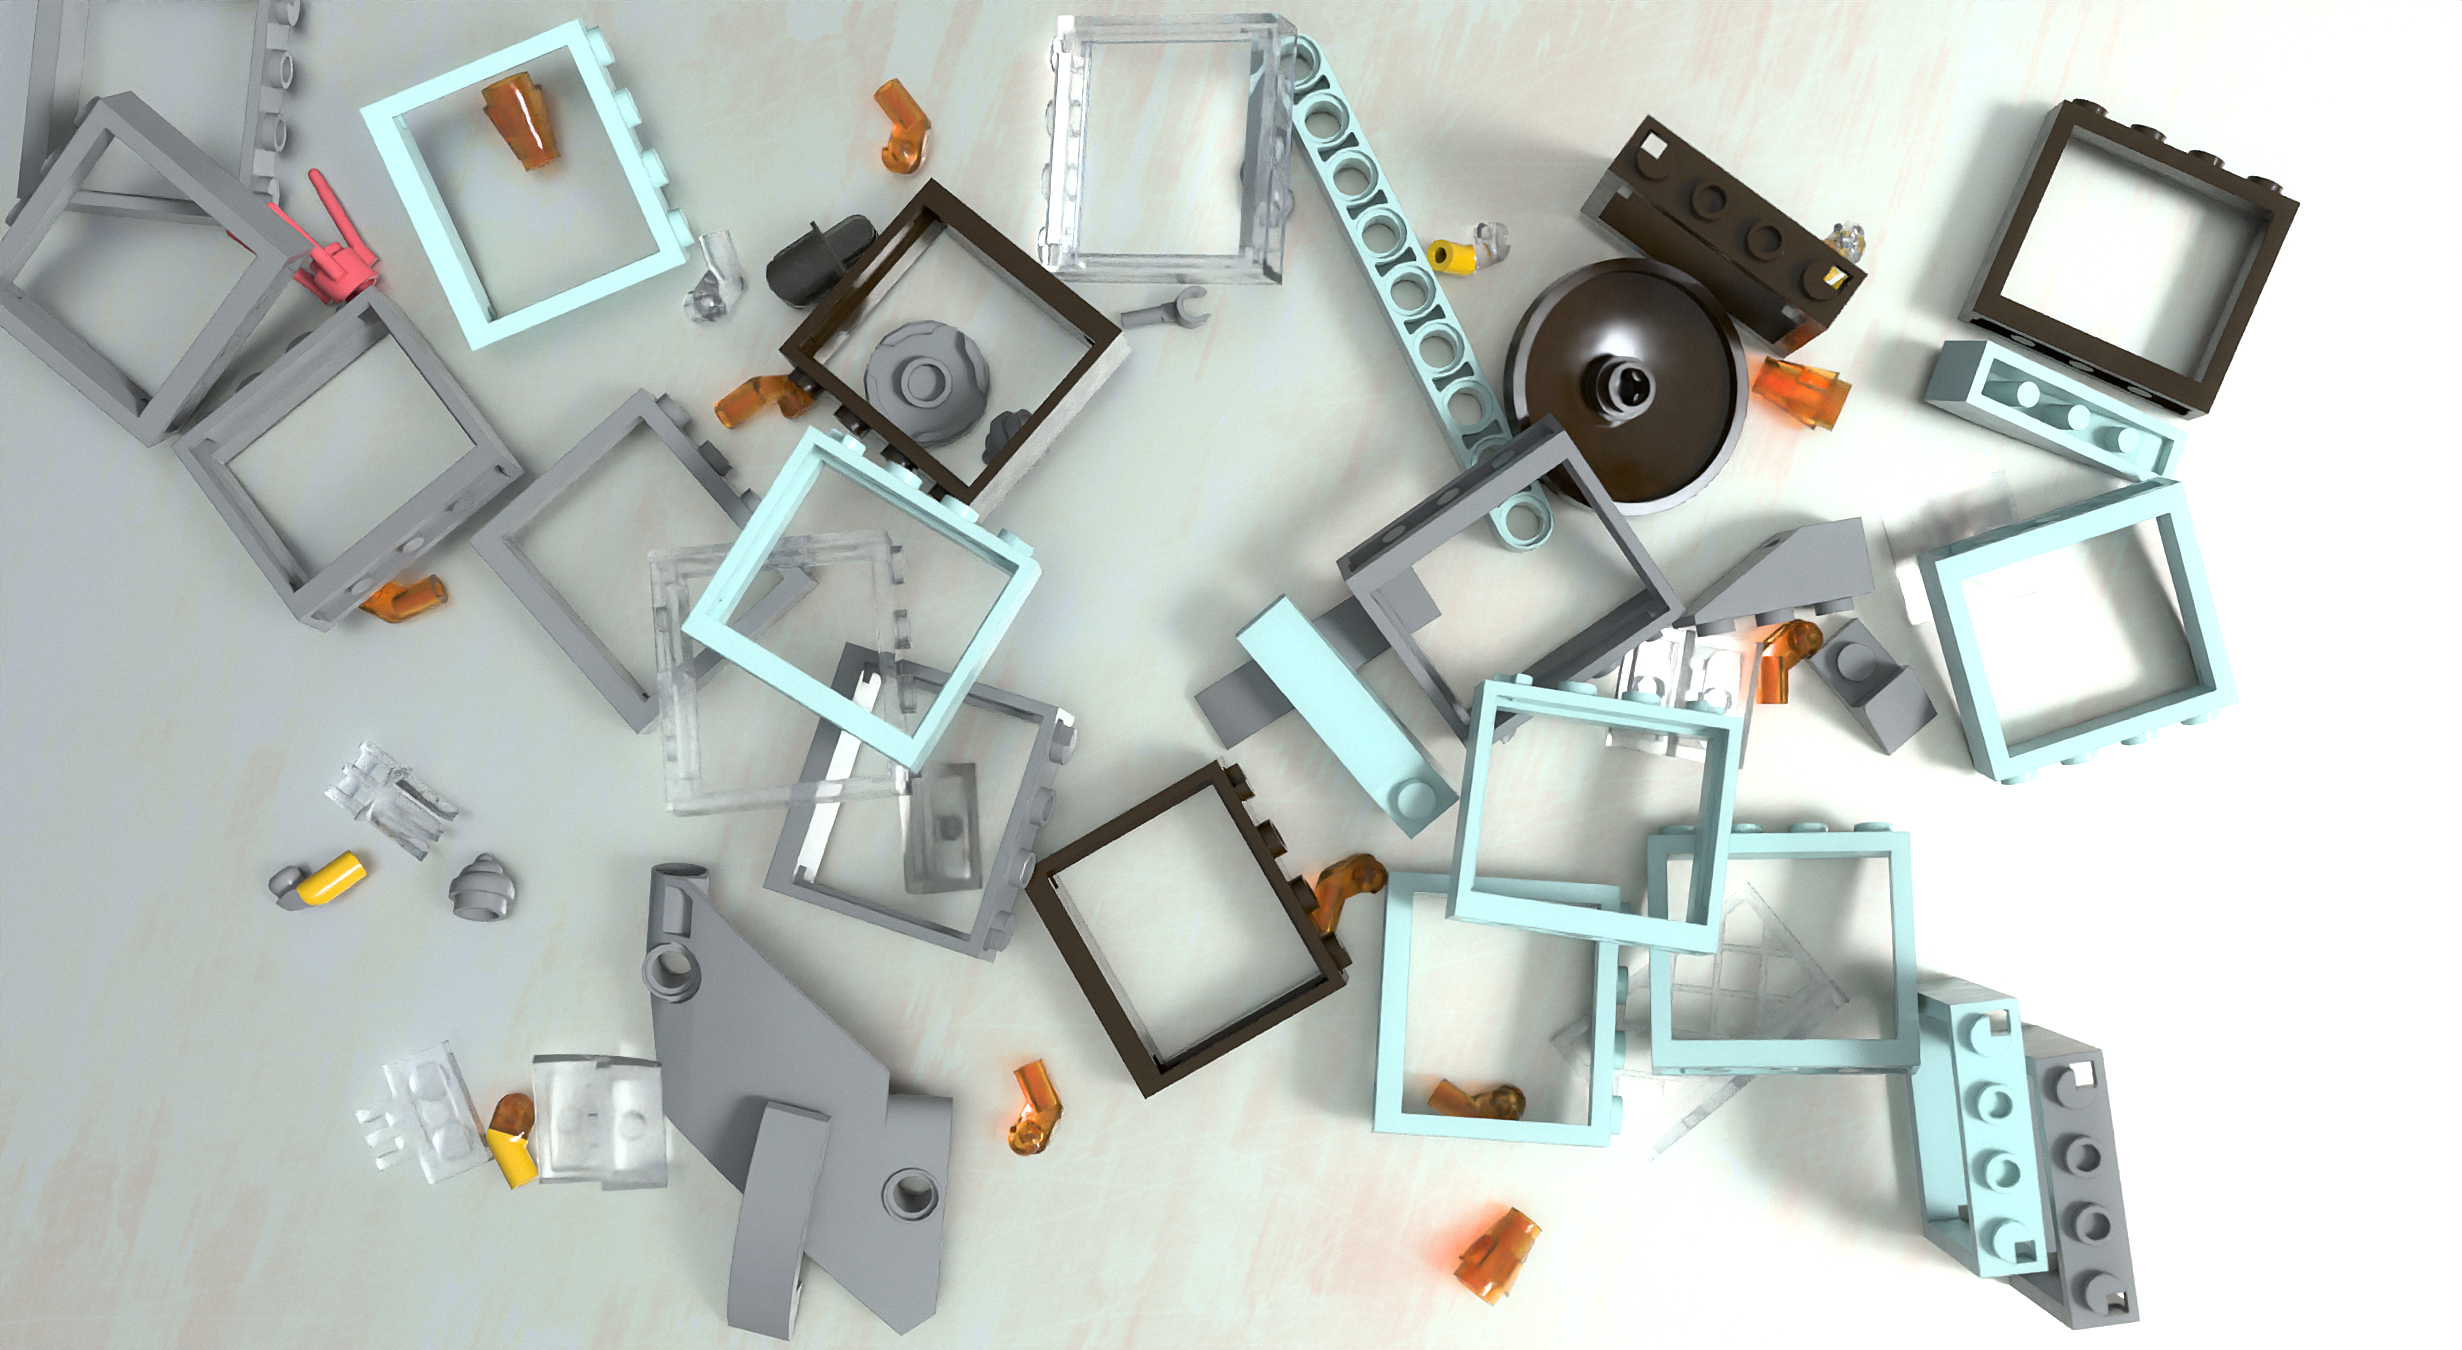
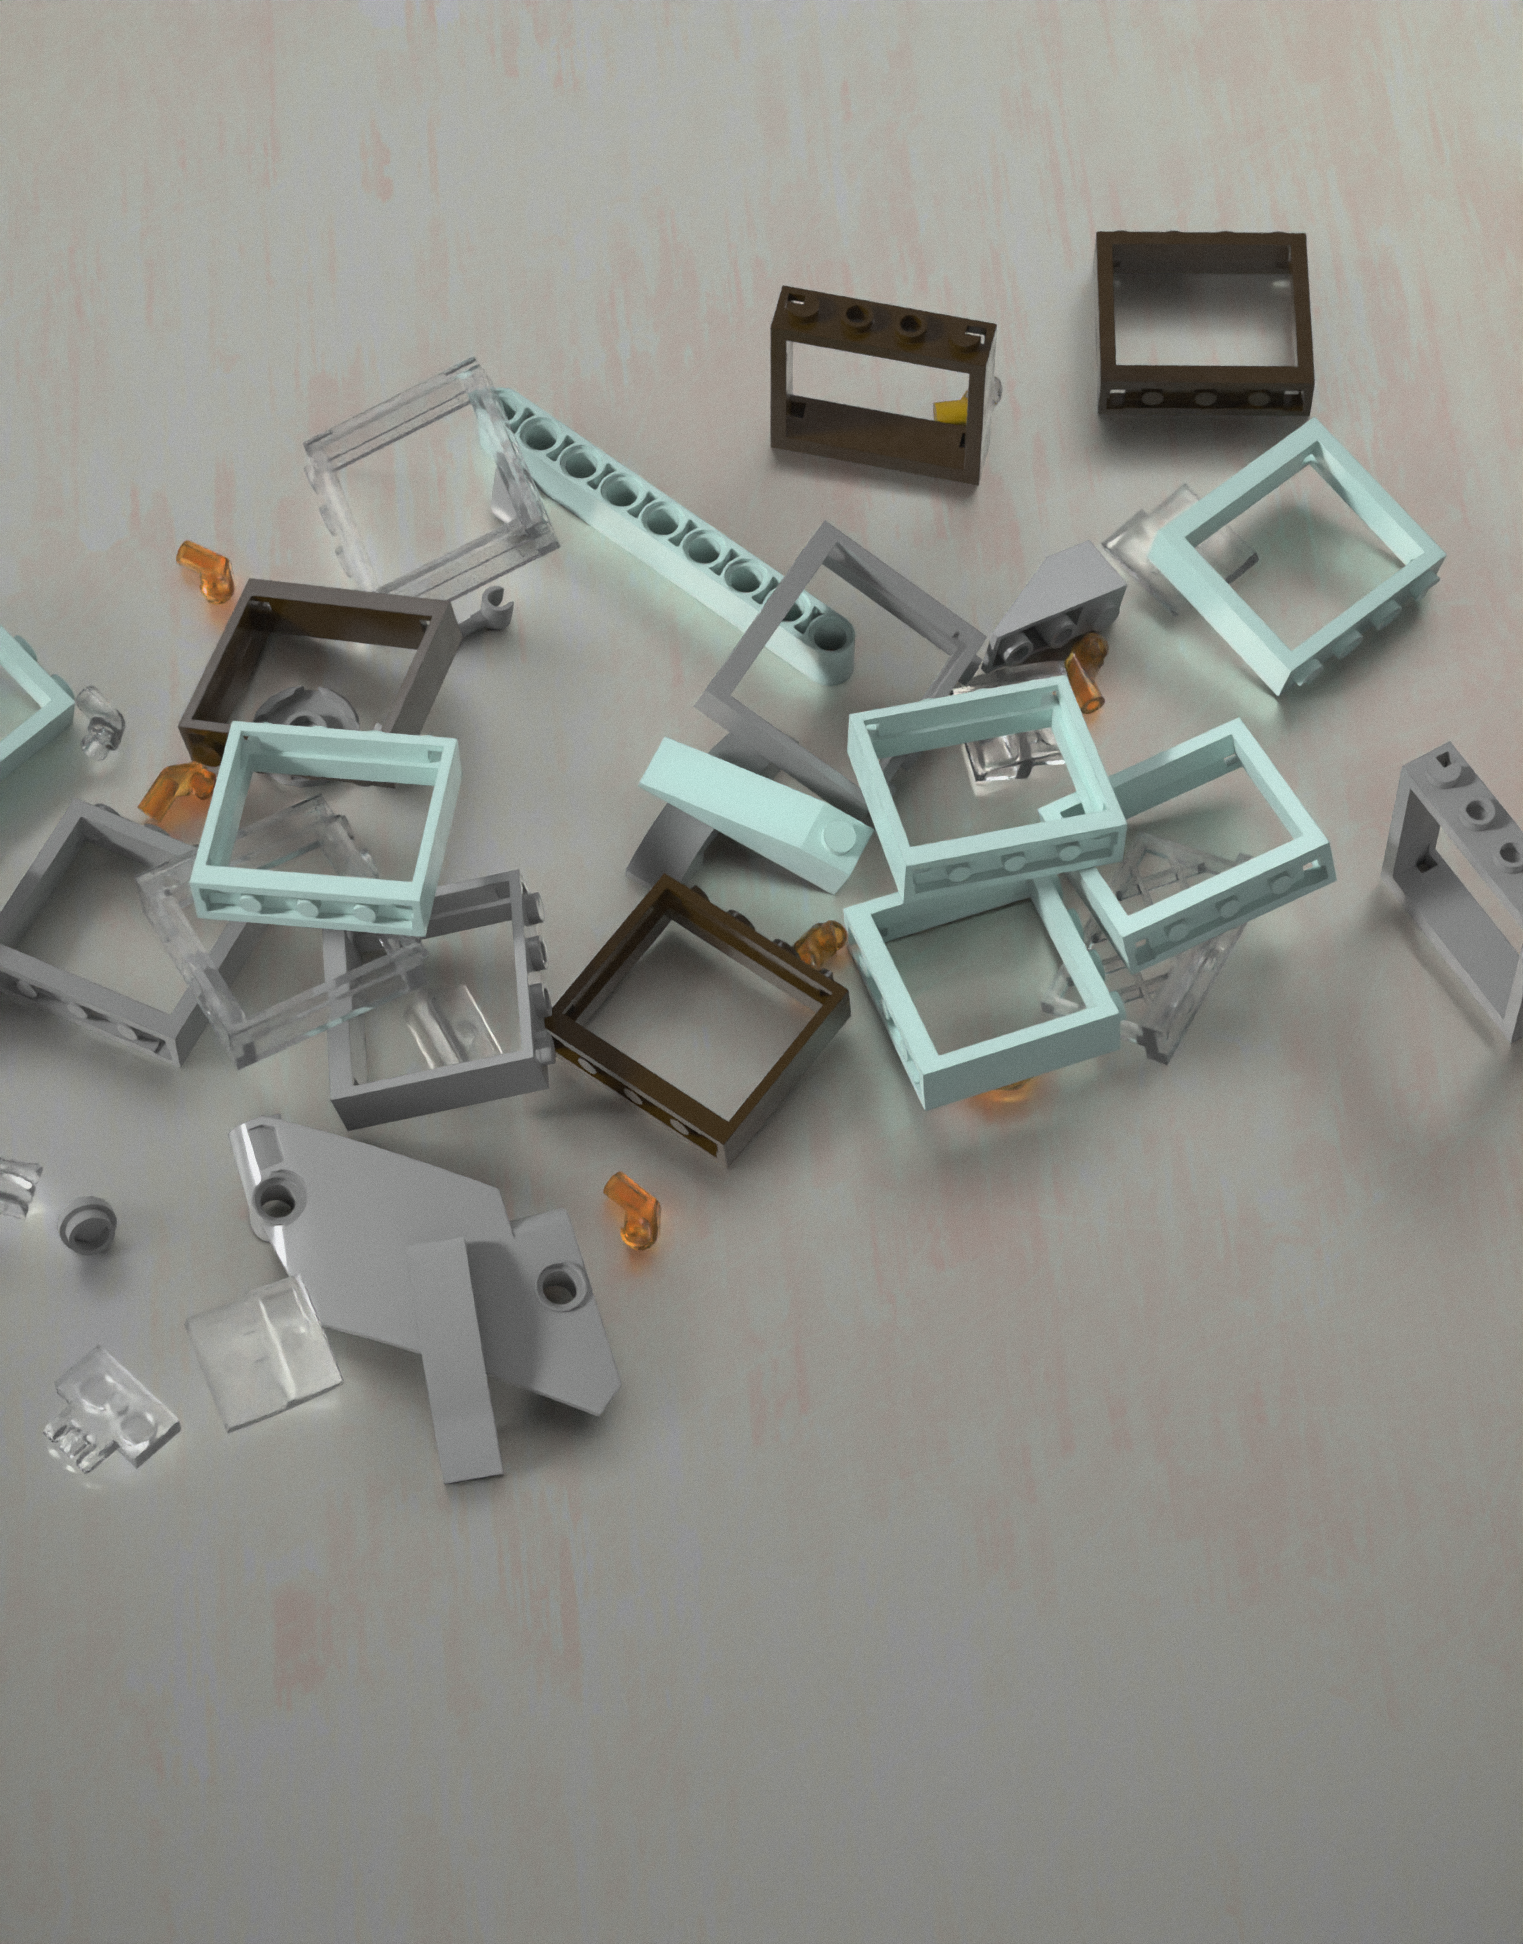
camera: 25 degrees left, 30 degrees down
arm [486,1092,540,1190] -> none
clear smoke arm [766,215,879,310] -> none
arm [1426,222,1511,277] -> none
clear orange cone [1453,1207,1542,1306] -> none
dark brown dish [1503,257,1749,516] -> none
clear orange cone [1752,356,1852,432] -> none
light grey slope [1805,618,1938,756] -> none
light aqua window [1906,977,2048,1278] -> none
light aqua slope [1923,340,2189,483] -> none

